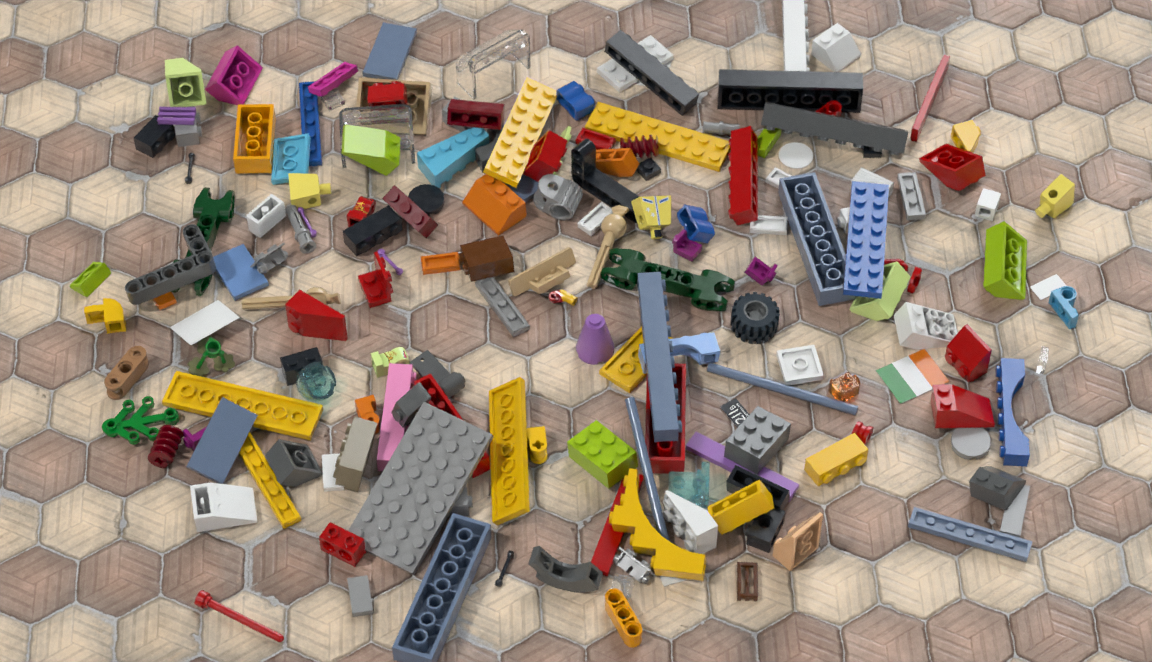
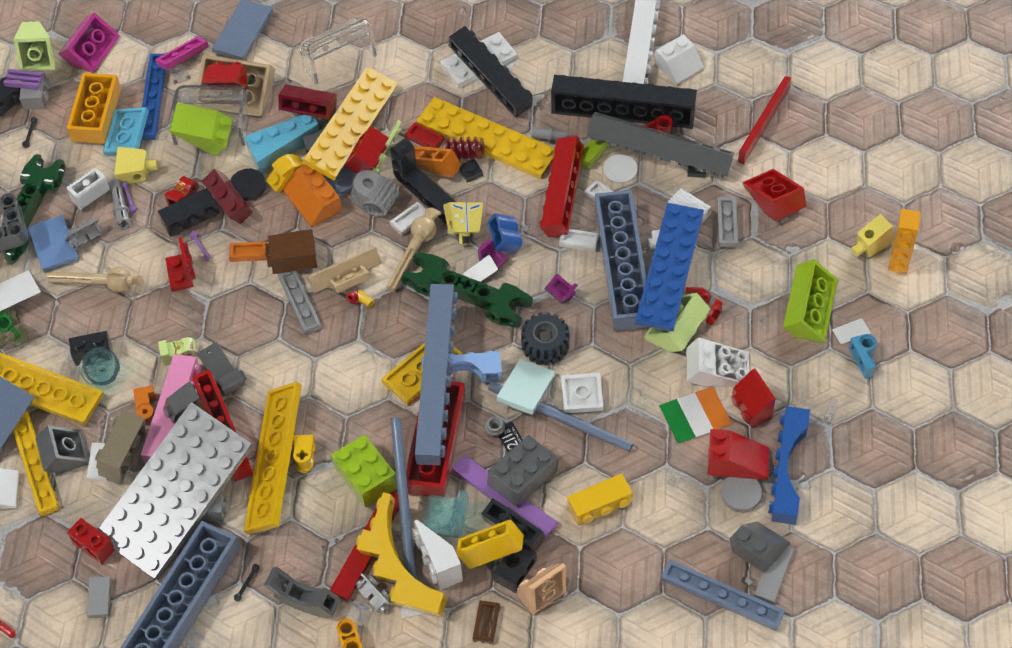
camera: 10 degrees right, 5 degrees up
red slope [285,289,348,341] -> none
blue brick [556,81,595,121] -> none
medium lavender cone [576,314,614,365] -> none
clear orange brick [828,372,860,402] -> none
red wheel [852,421,874,445] -> none
yellow slope [951,120,981,153] -> none
white brick [975,188,1001,221] -> none
none -> yellow brick [266,154,305,193]
none -> white sticker [463,255,498,282]
none -> light grey plate [485,417,505,436]
none -> light aqua tile [496,359,556,415]
none -> light orange brick [888,209,921,274]

